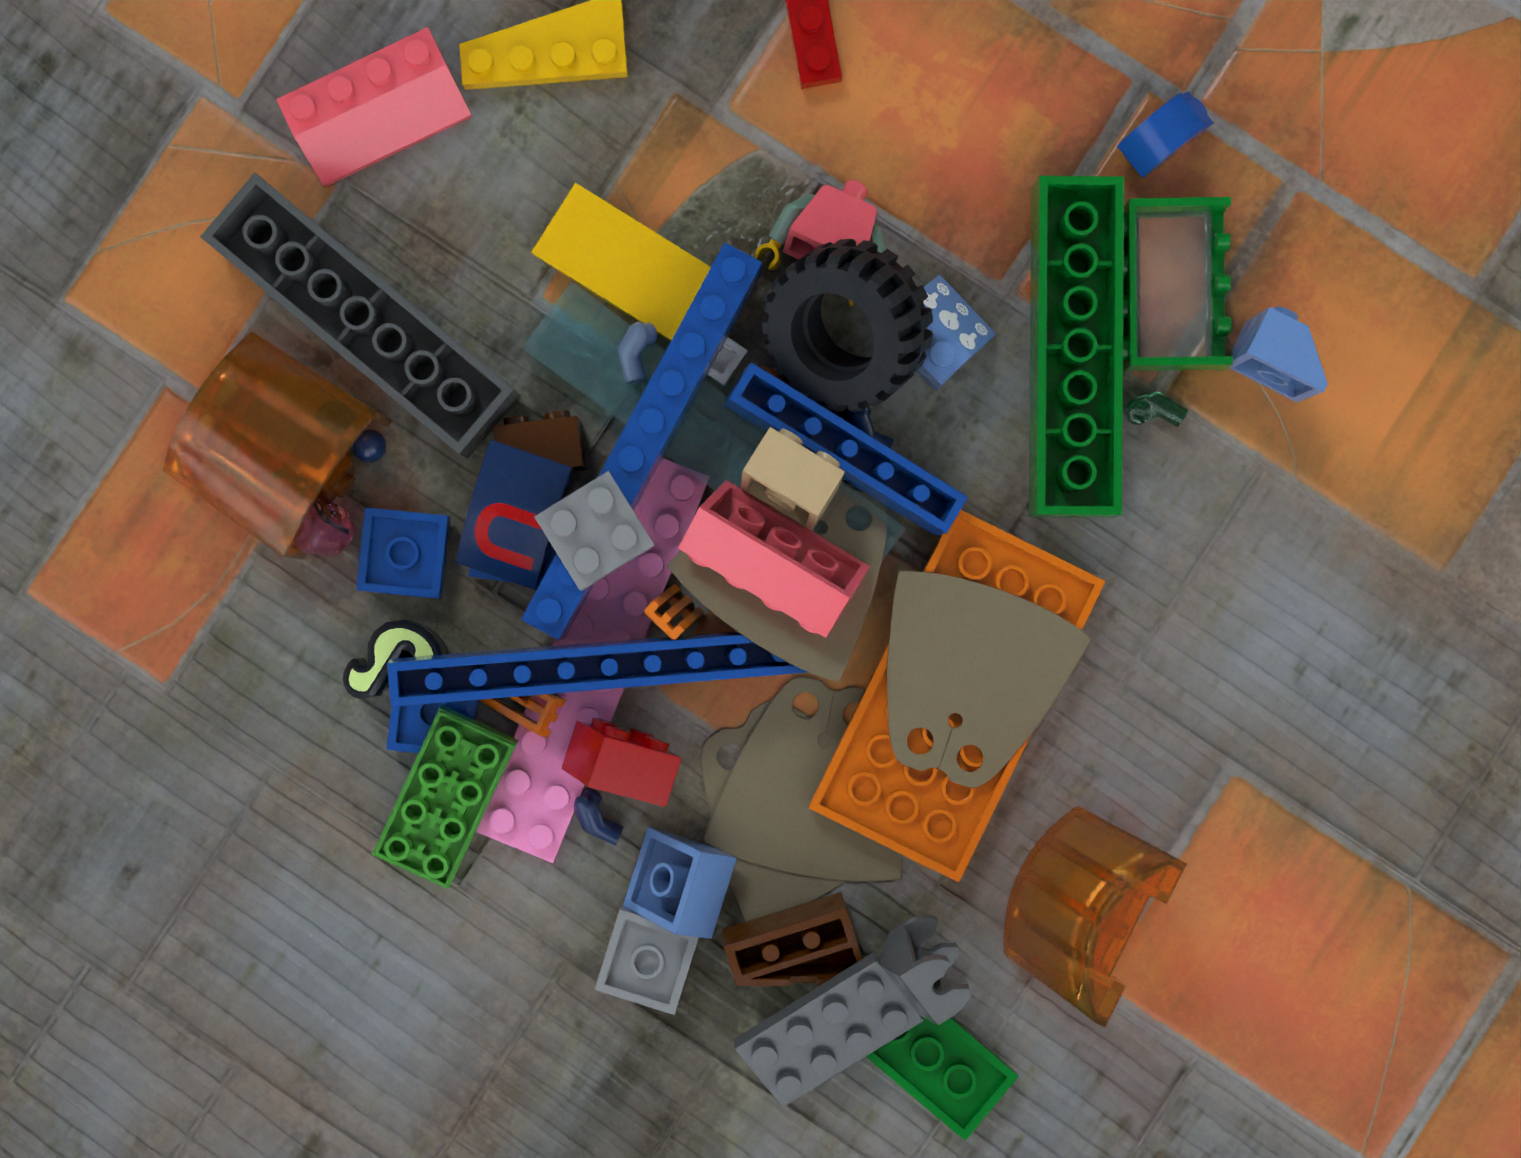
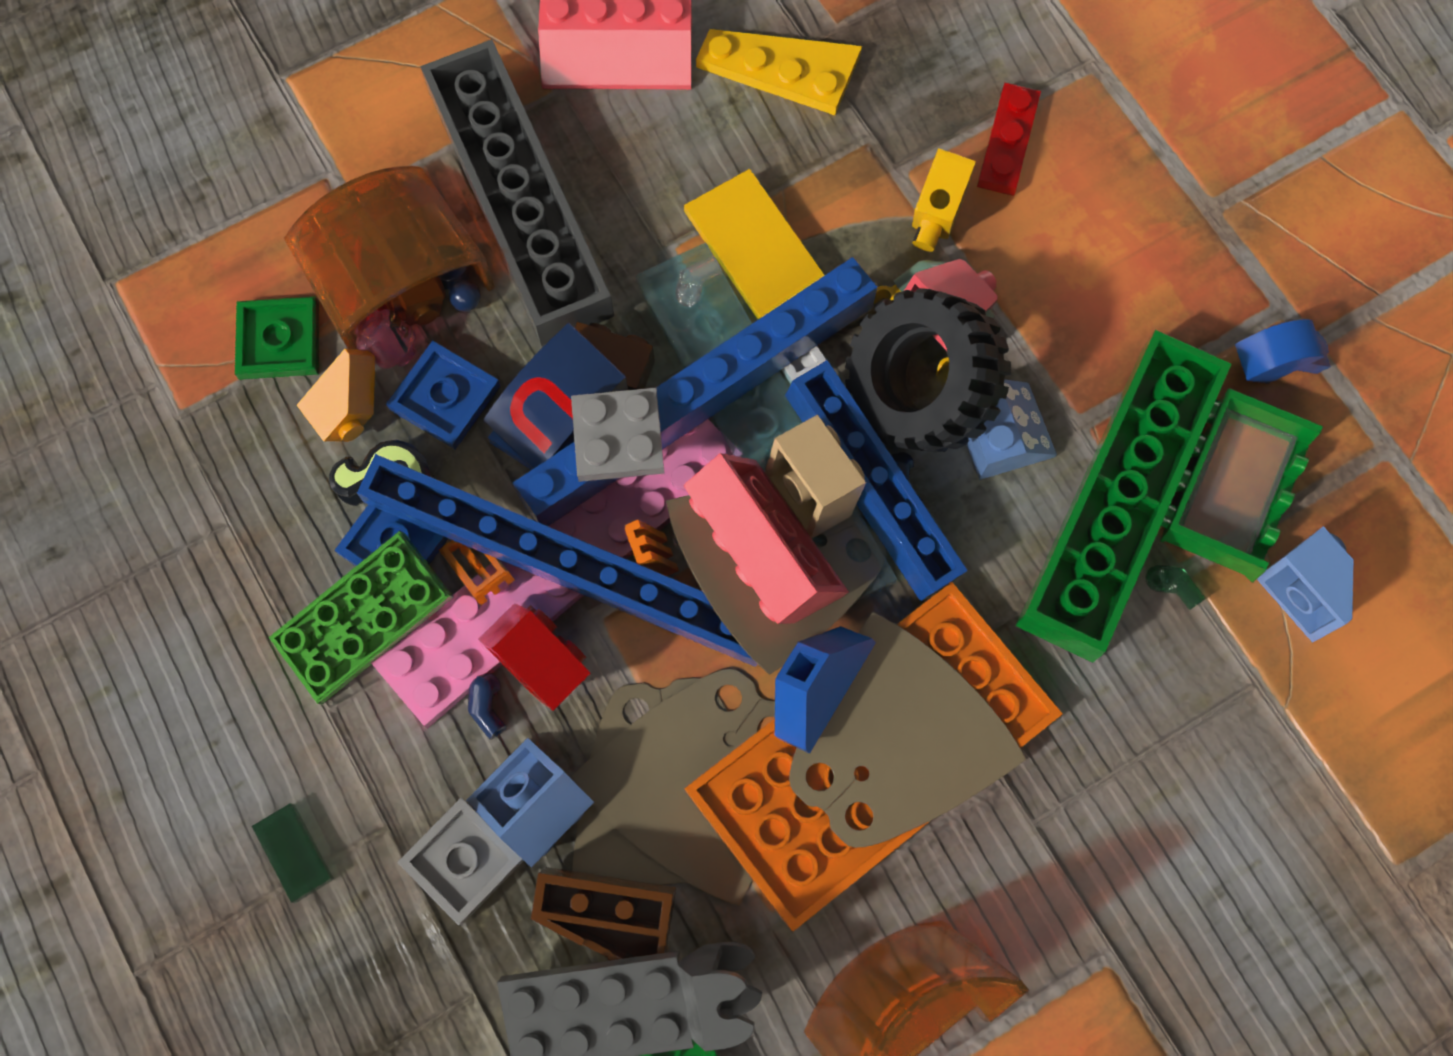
camera: 25 degrees right, 15 degrees down
sand blue arm [618,322,657,384] -> none
none -> green tile [235,296,319,380]
none -> clear green tile [252,803,334,903]
none -> light orange slope [297,349,375,442]
none -> clear arm [675,255,721,307]
none -> blue slope [774,626,876,754]
none -> yellow torso [912,148,976,252]

